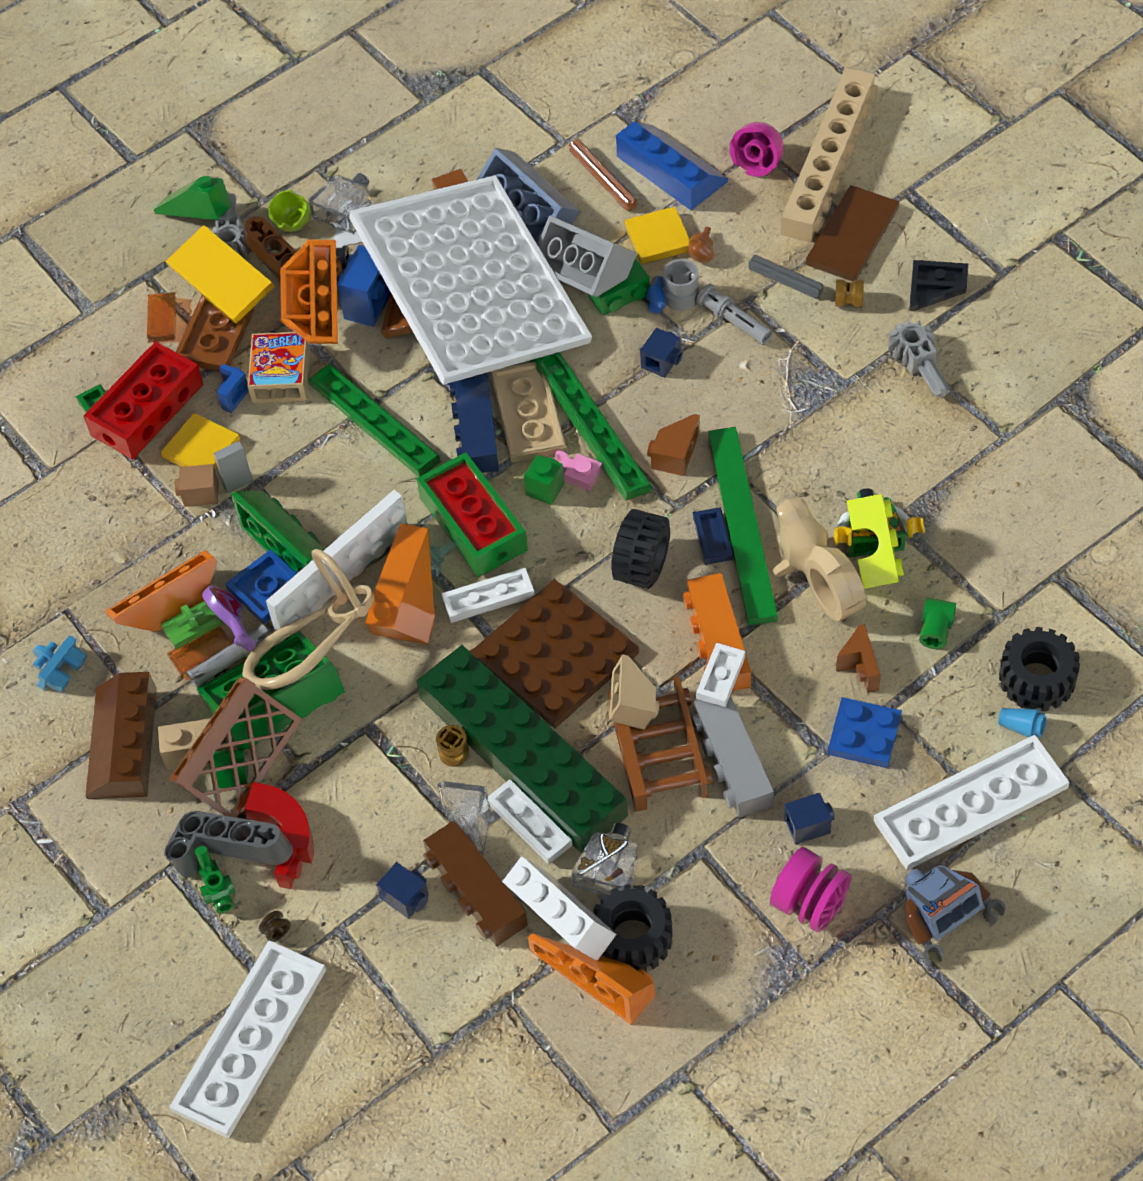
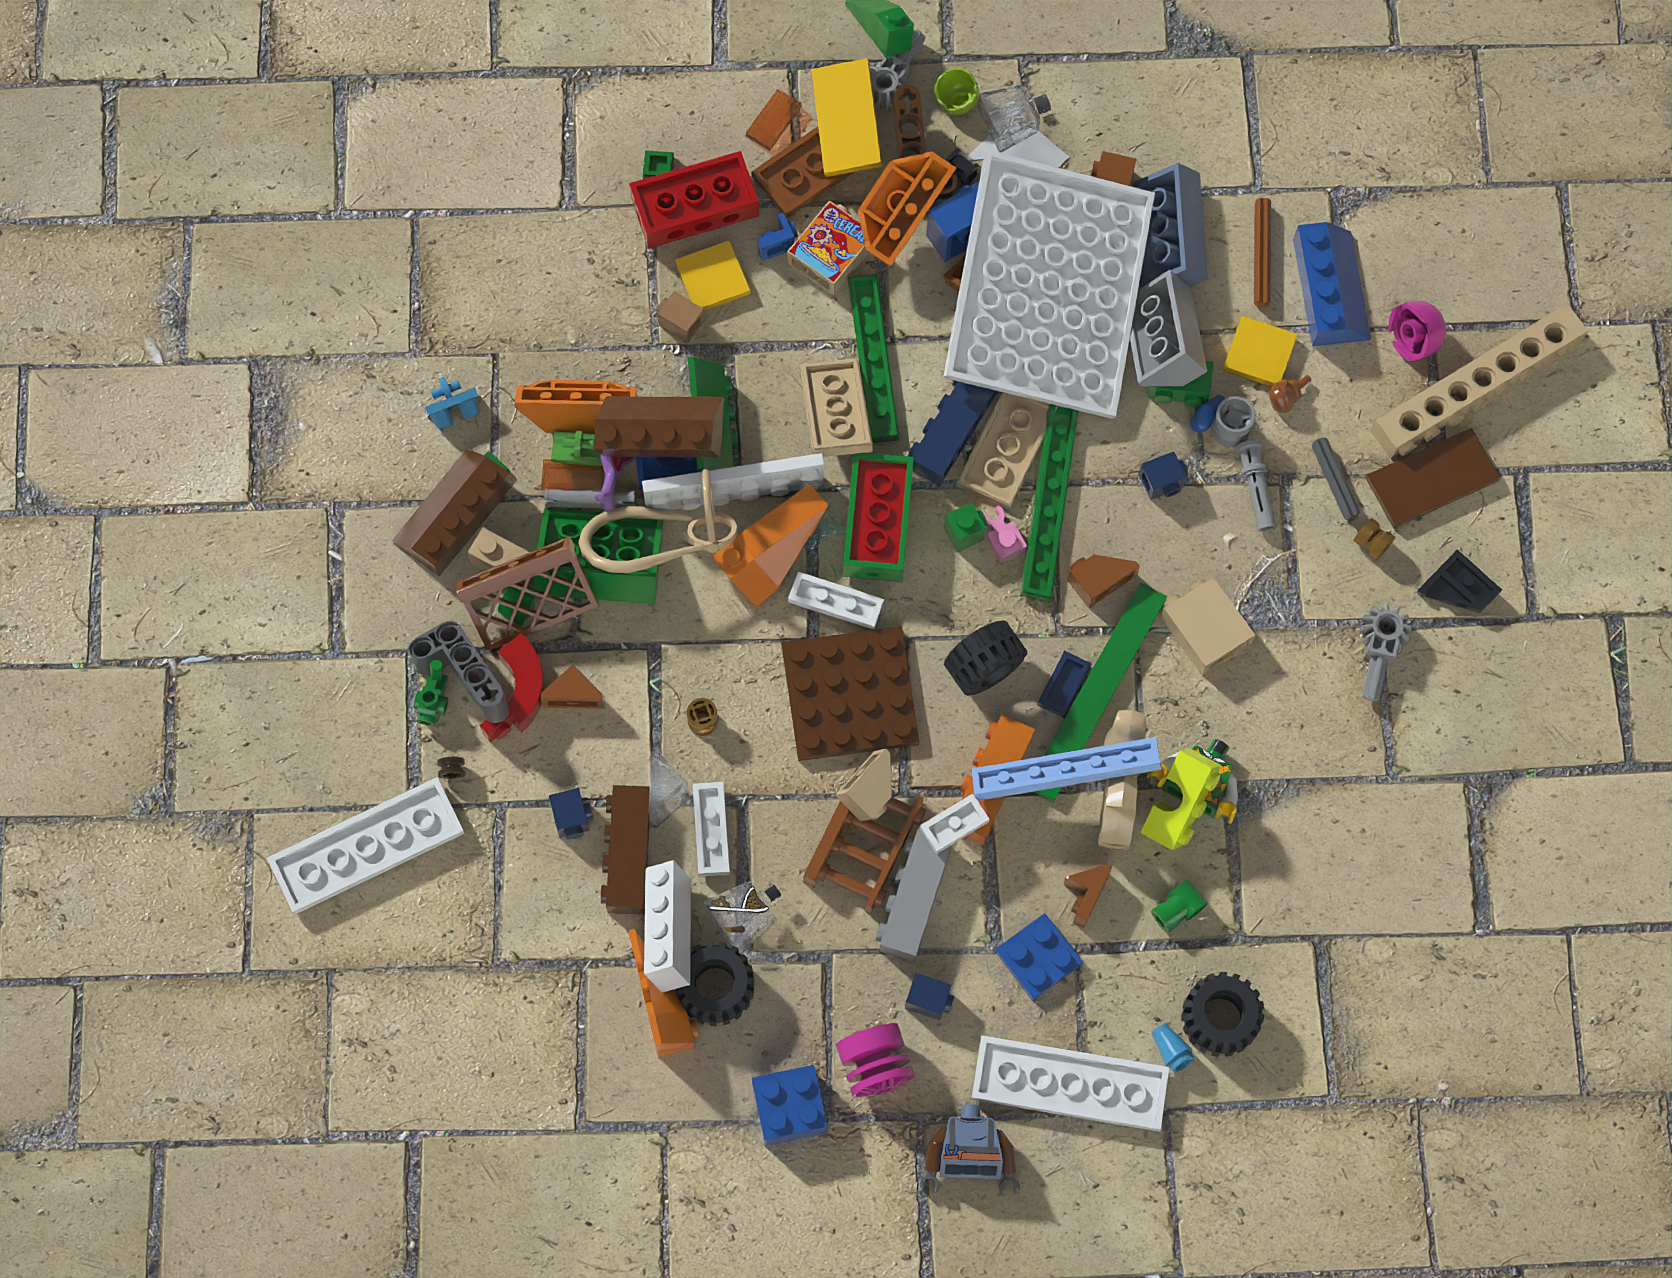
camera: 30 degrees right, 15 degrees up
light grey tile [214,441,253,493] -> none
dark green brick [416,645,628,855] -> none
none -> dark orange slope [541,664,604,709]
none -> reddish brown slope [594,396,724,458]
none -> blue brick [752,1065,827,1146]
none -> tan tile [799,358,873,457]
none -> light blue plate [972,737,1161,801]
none -> tan brick [1161,577,1255,675]

